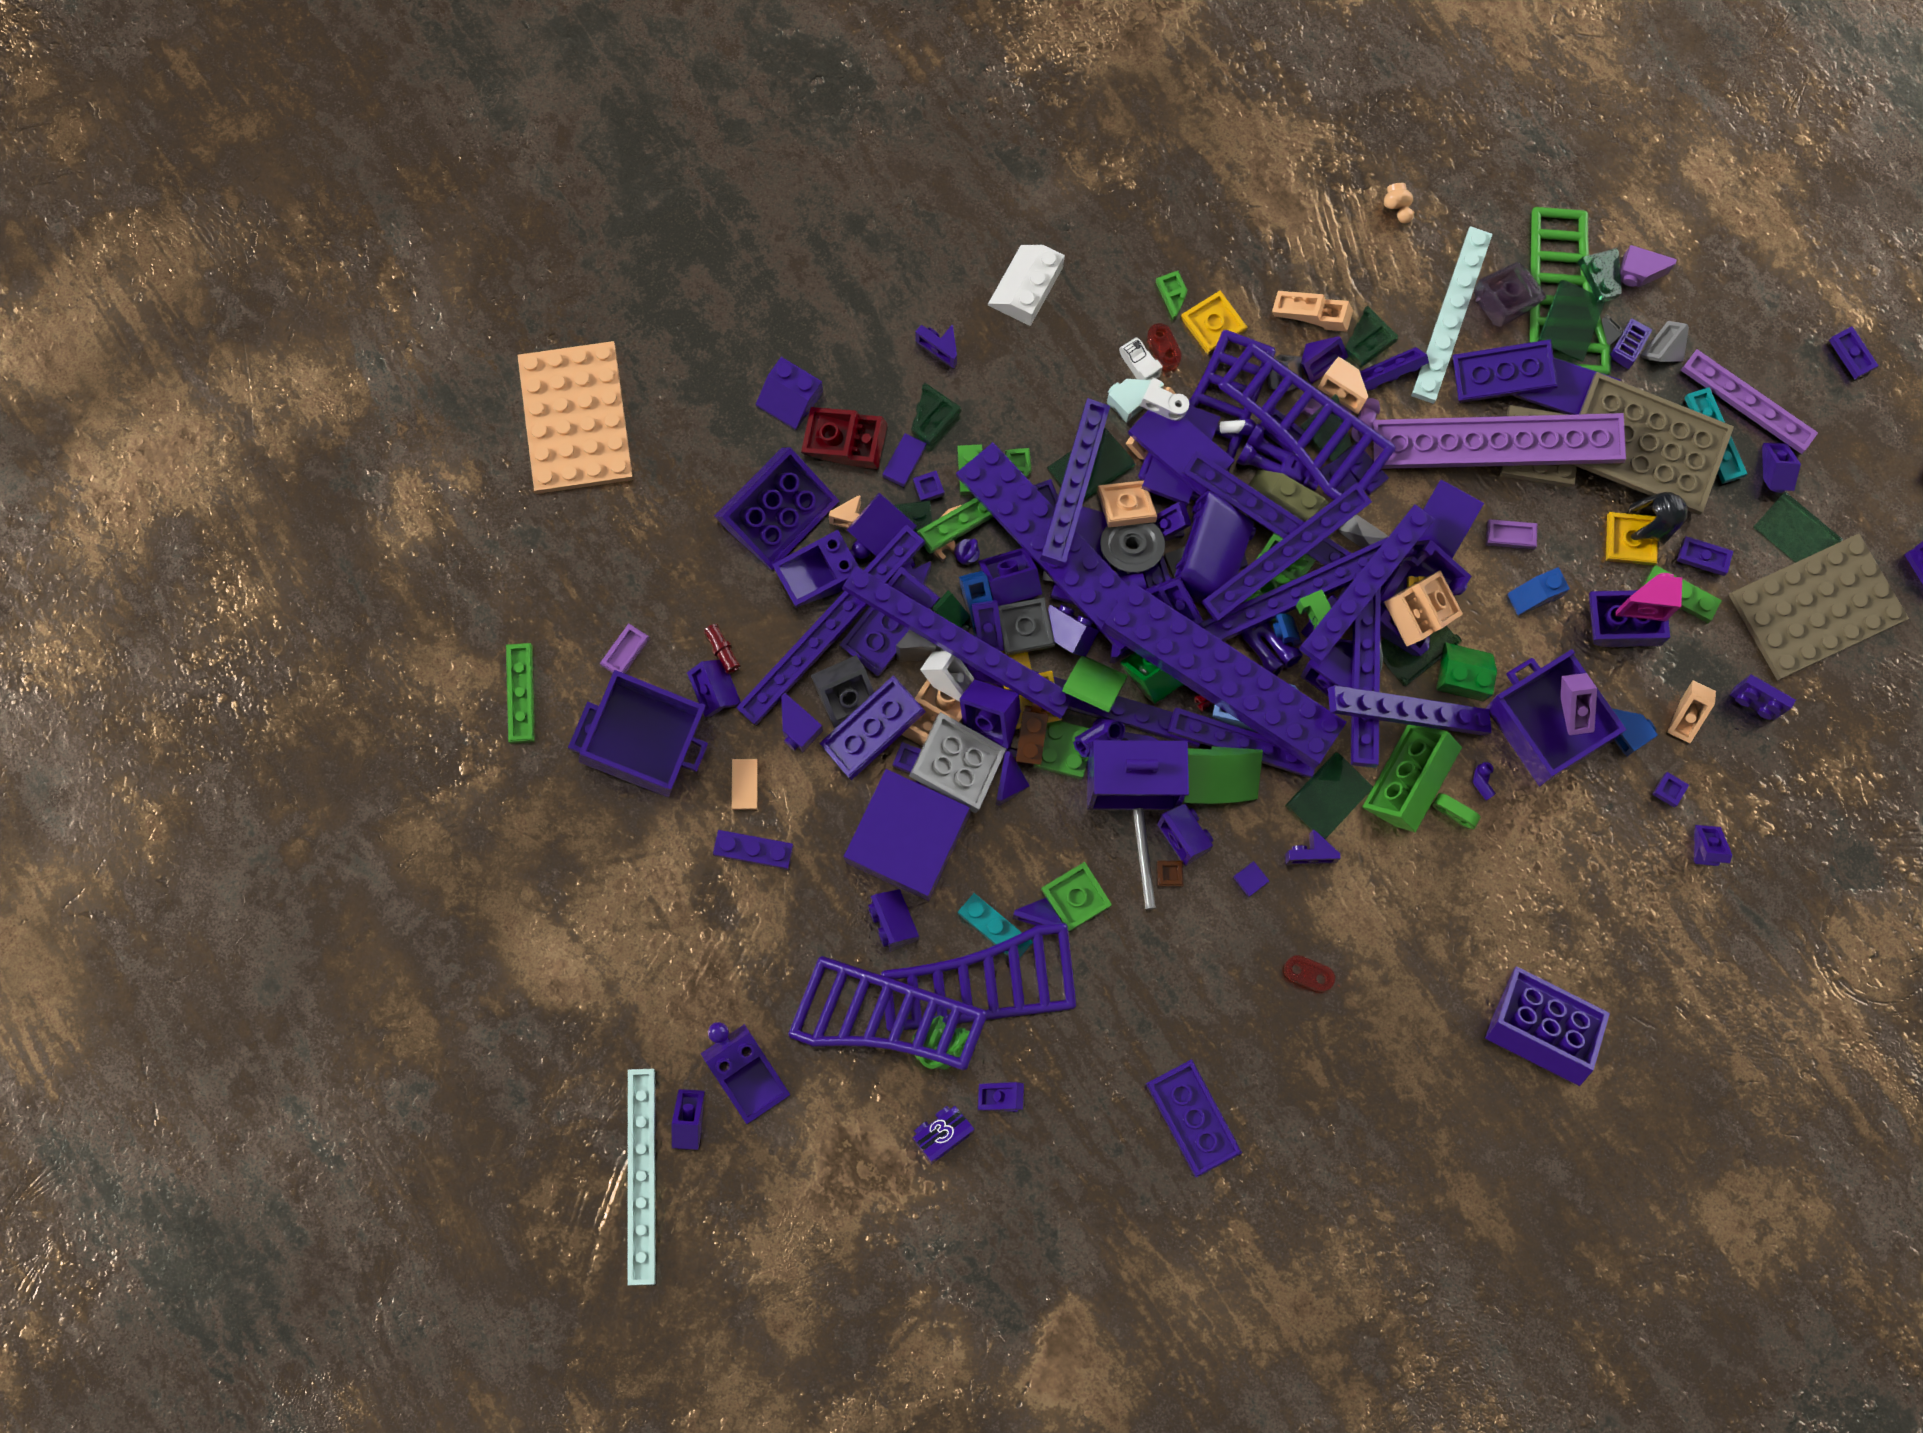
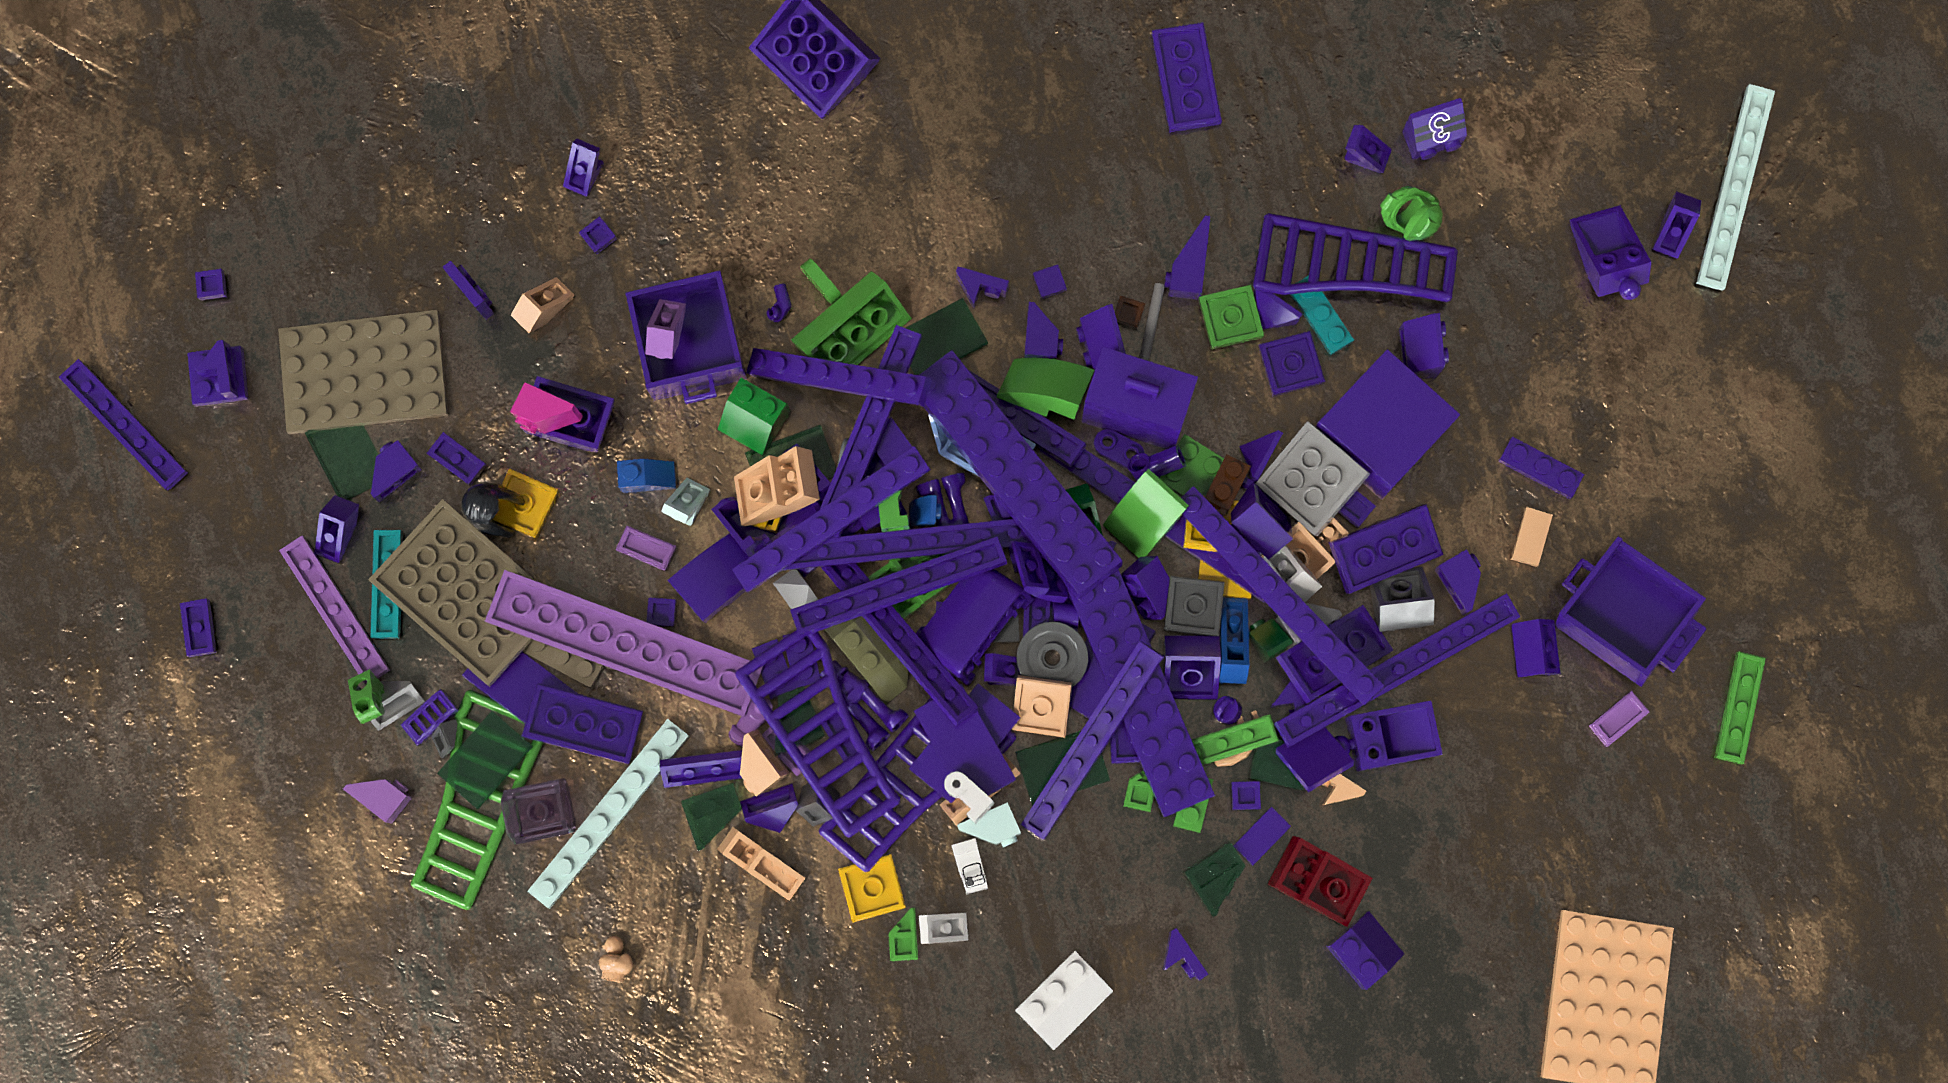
camera: 155 degrees left, 5 degrees up
dark red pin [704,624,741,674] -> none
dark purple slope [714,447,839,570] -> none
dark purple bar [788,956,987,1070] -> none
dark purple plate [971,600,1004,651] -> none
clear red plate [1147,323,1182,370] -> none
white arm [1220,419,1256,436] -> none
clear red plate [1284,955,1335,992] -> none
clear green wing [1578,248,1622,303] -> none
blue slope [1612,708,1658,757] -> none
bright green plate [1643,565,1722,623] -> none
none -> bright green leg [348,669,385,724]
none -> dark purple slope [371,440,422,502]
none -> dark purple plate [646,598,677,628]
none -> light aqua slope [661,478,710,526]
none -> white slope [919,913,968,944]
none -> dark purple slope [1024,302,1063,359]
none -> dark purple slope [1164,215,1210,300]
none -> dark purple tile [1258,331,1325,397]

